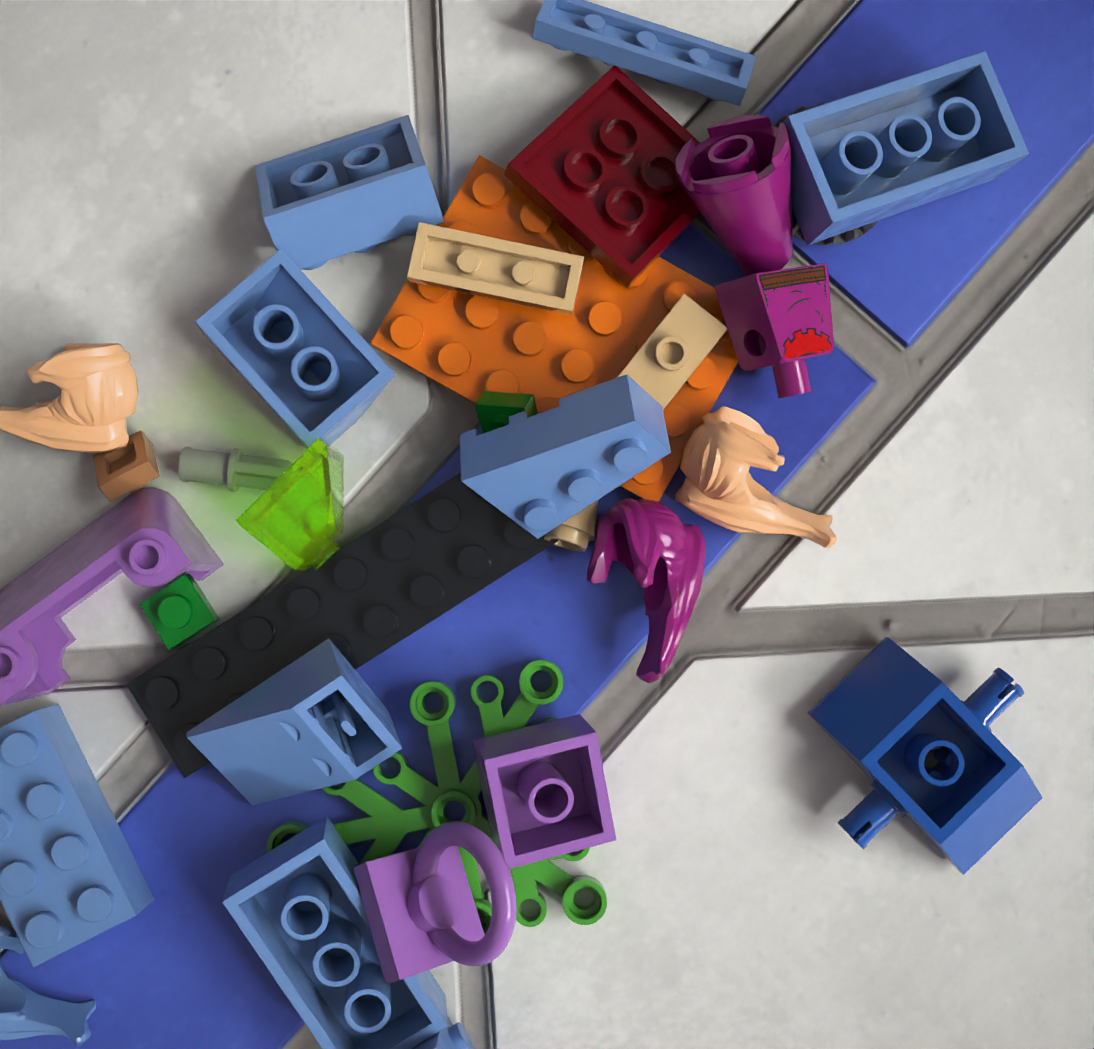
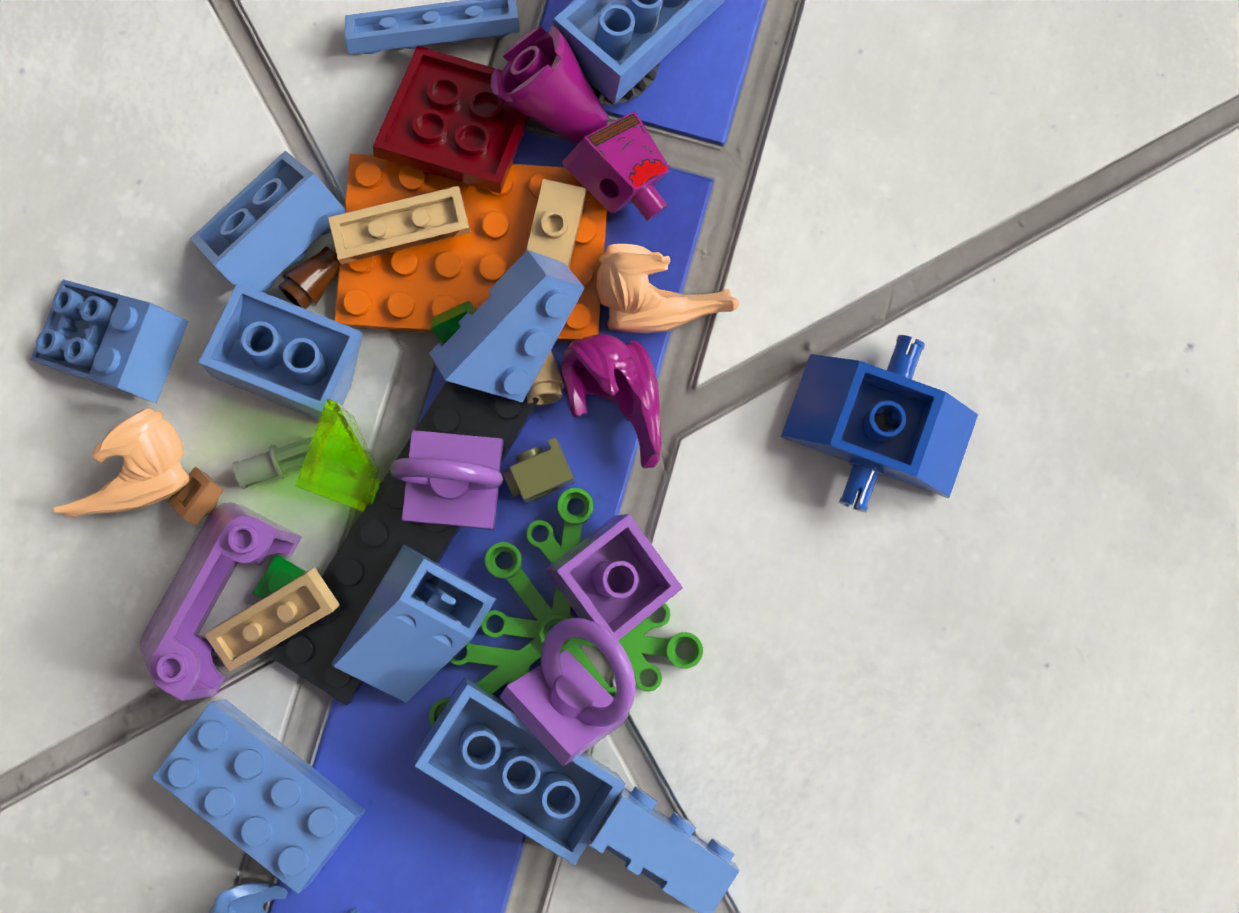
camera: 25 degrees left, 5 degrees down
none -> medium blue slope [30,279,189,404]
none -> tan plate [204,567,340,672]
none -> reddish brown cone [278,246,341,309]
none -> medium lavender tile [390,430,503,530]
none -> olive brick [503,437,575,504]

